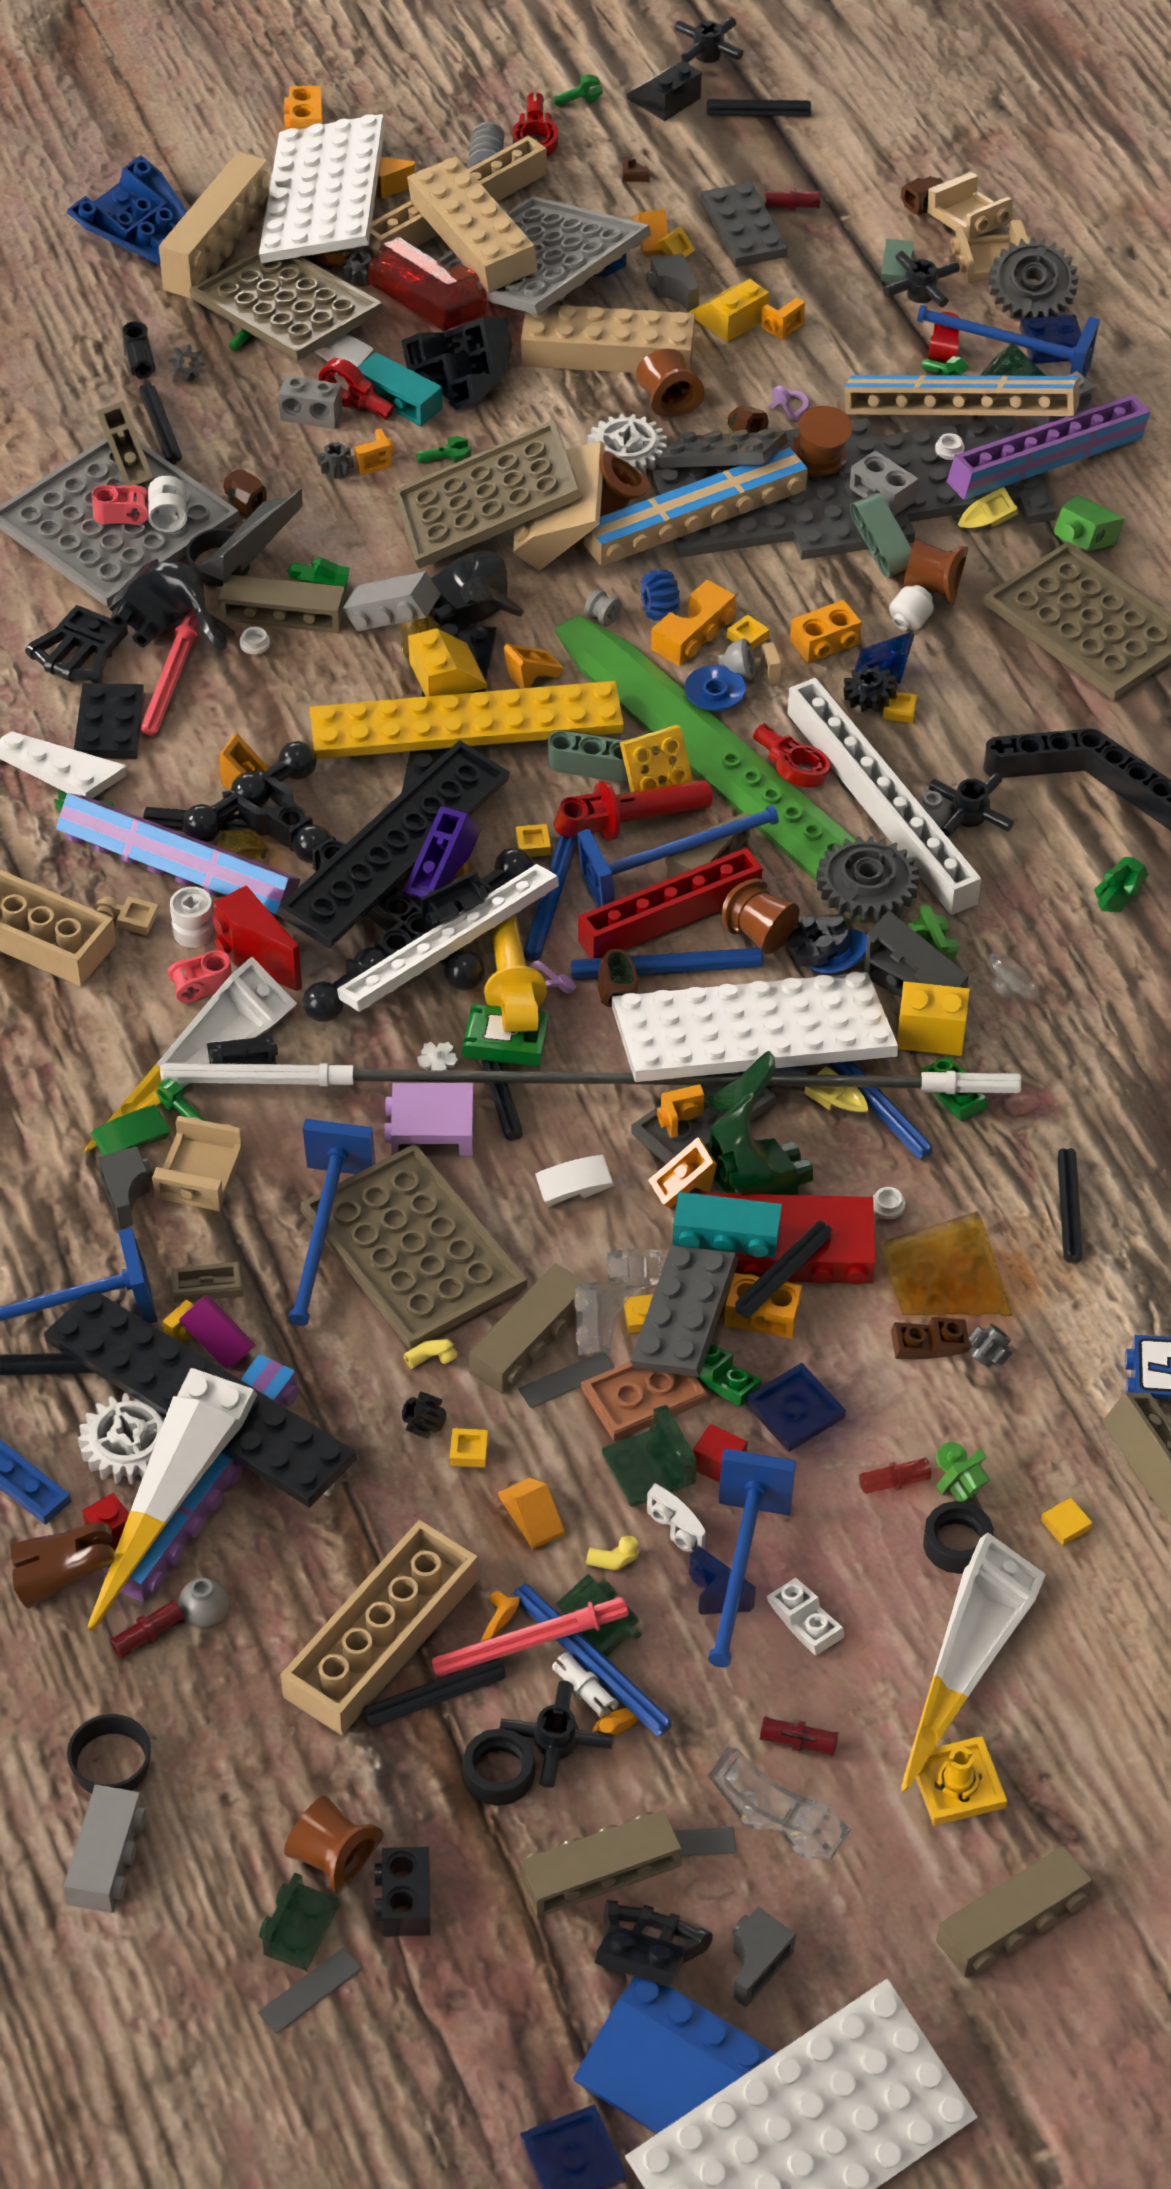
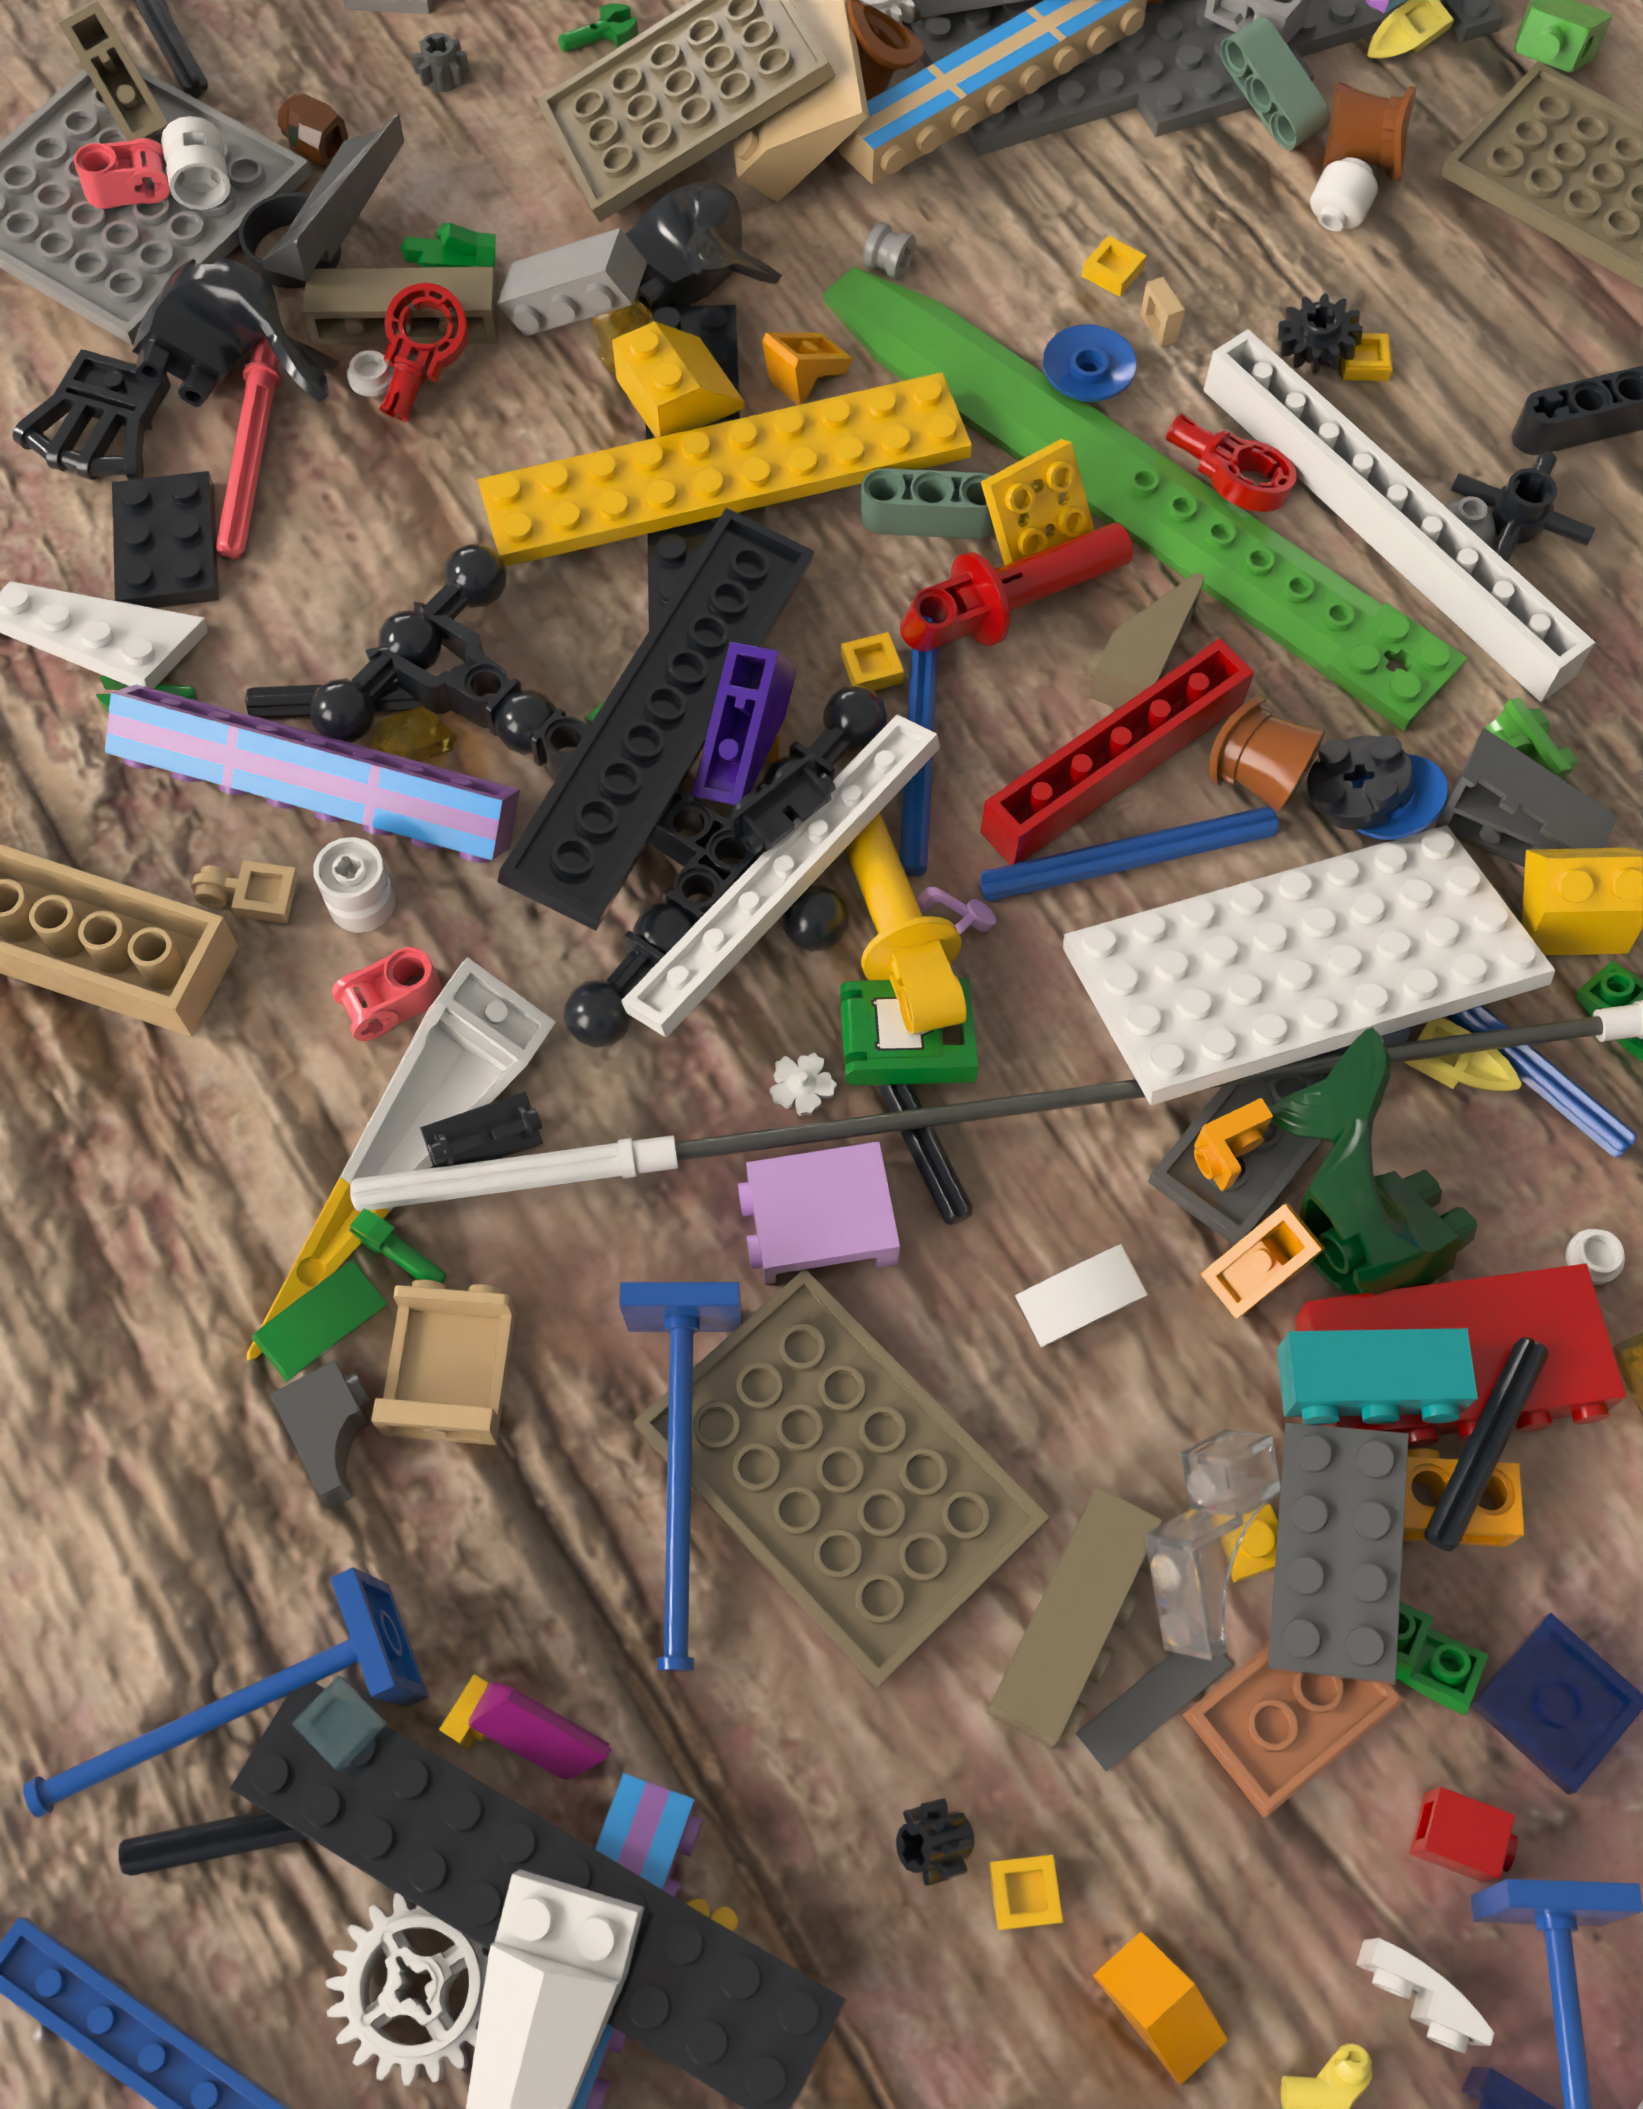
camera: 10 degrees left, 15 degrees up
dark tan tile [171,1261,243,1303] -> none
red slope [212,885,302,991] -> none
light orange slope [219,733,269,789] -> none
light orange bracket [354,428,395,476] -> none
light yellow arm [403,1339,458,1369] -> none
blue tile [577,805,779,907] -> none
reddish brown rock [598,949,638,1007] -> none
clear green bracket [602,1404,697,1507] -> none
blue gear [640,569,681,621] -> none
light orange arch [651,580,736,666] -> none
light grey brick [719,638,756,680] -> none
light orange brick [790,600,862,663] -> none
dark grey gear [816,836,920,922] -> none
clear blue slope [855,632,914,685] -> none
none -> clear light blue tile [292,1675,387,1772]
none -> red pin [379,283,469,422]

